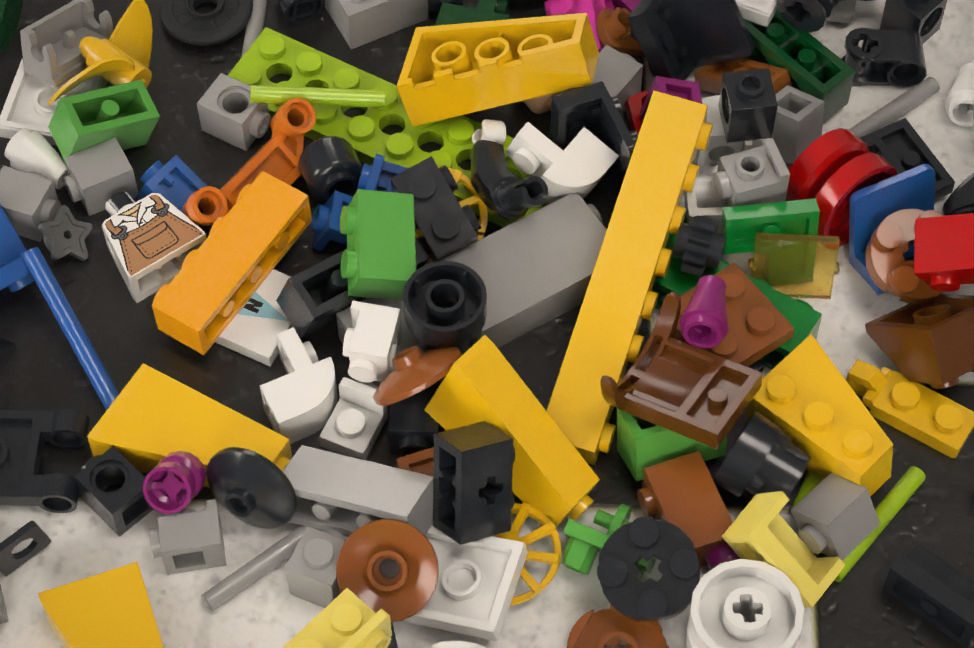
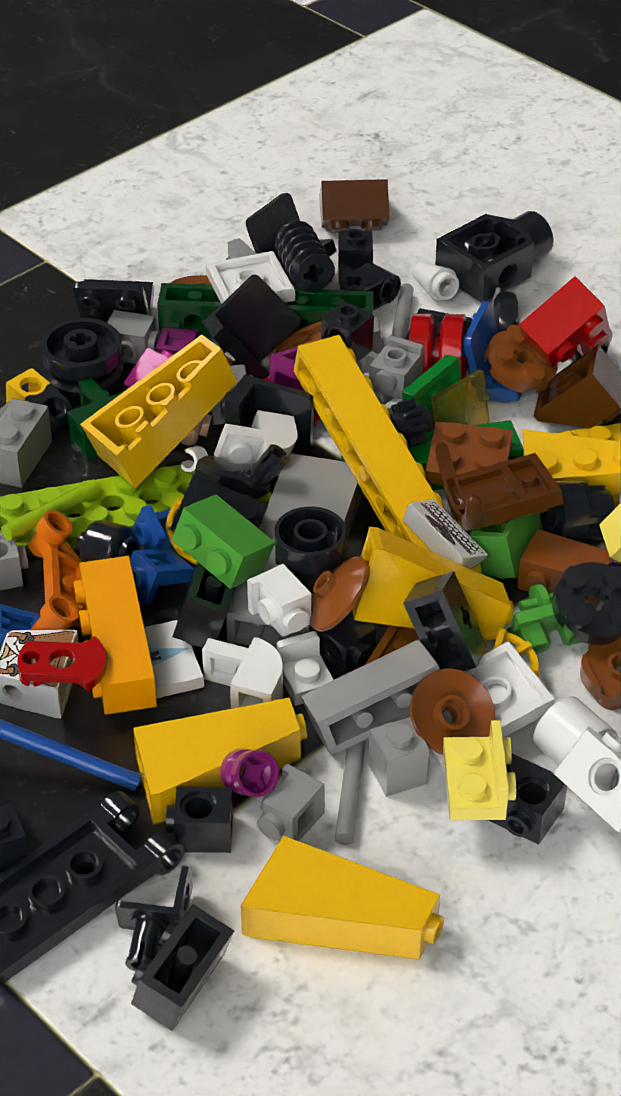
camera: 45 degrees left, 15 degrees down
black dish [206,447,297,529] -> none
magenta cone [680,275,728,348] -> none
none -> red piece [17,636,106,692]
none -> white slope [403,500,488,568]

